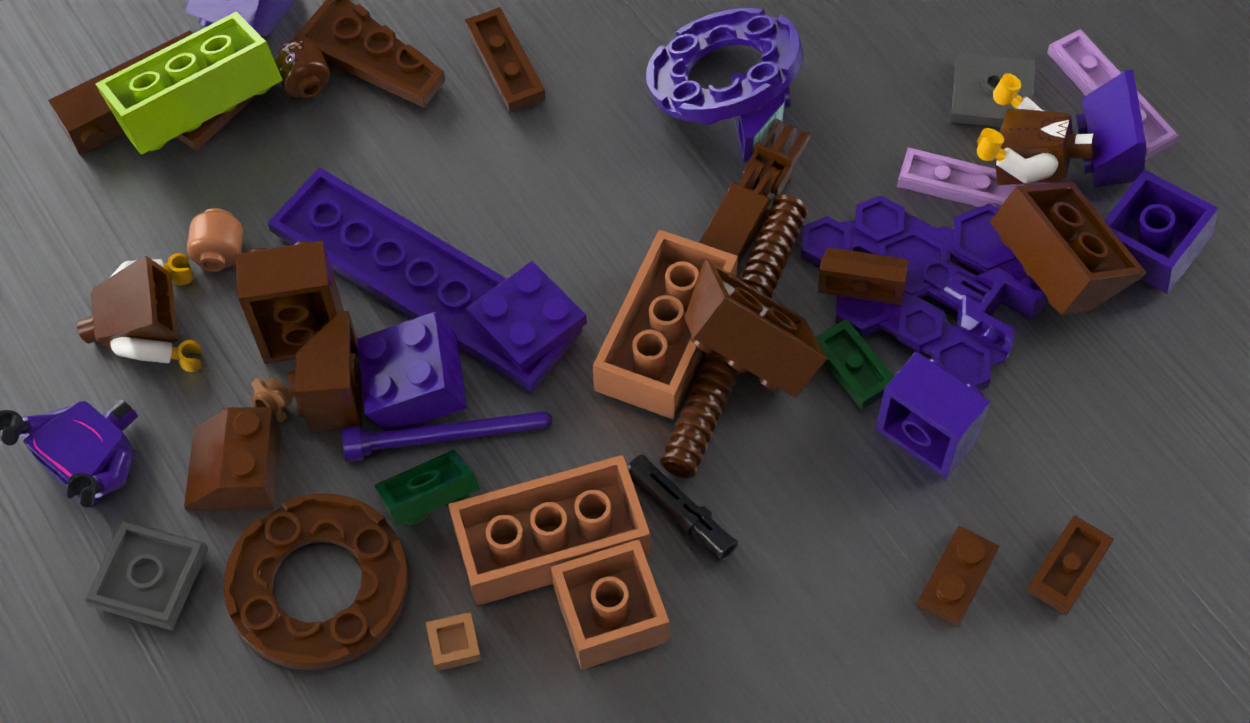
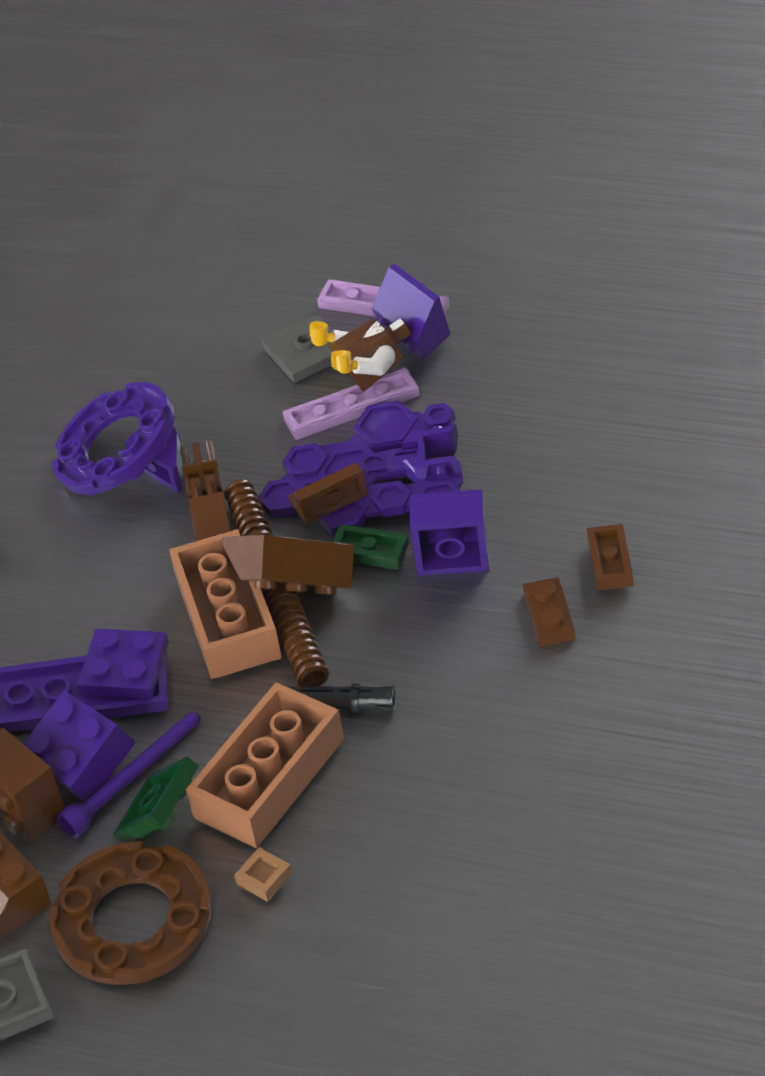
camera: 35 degrees left, 15 degrees down
nougat brick [551,539,670,670] -> none
reddish brown slope [990,181,1146,315] -> none
dark purple brick [1104,170,1218,294] -> none

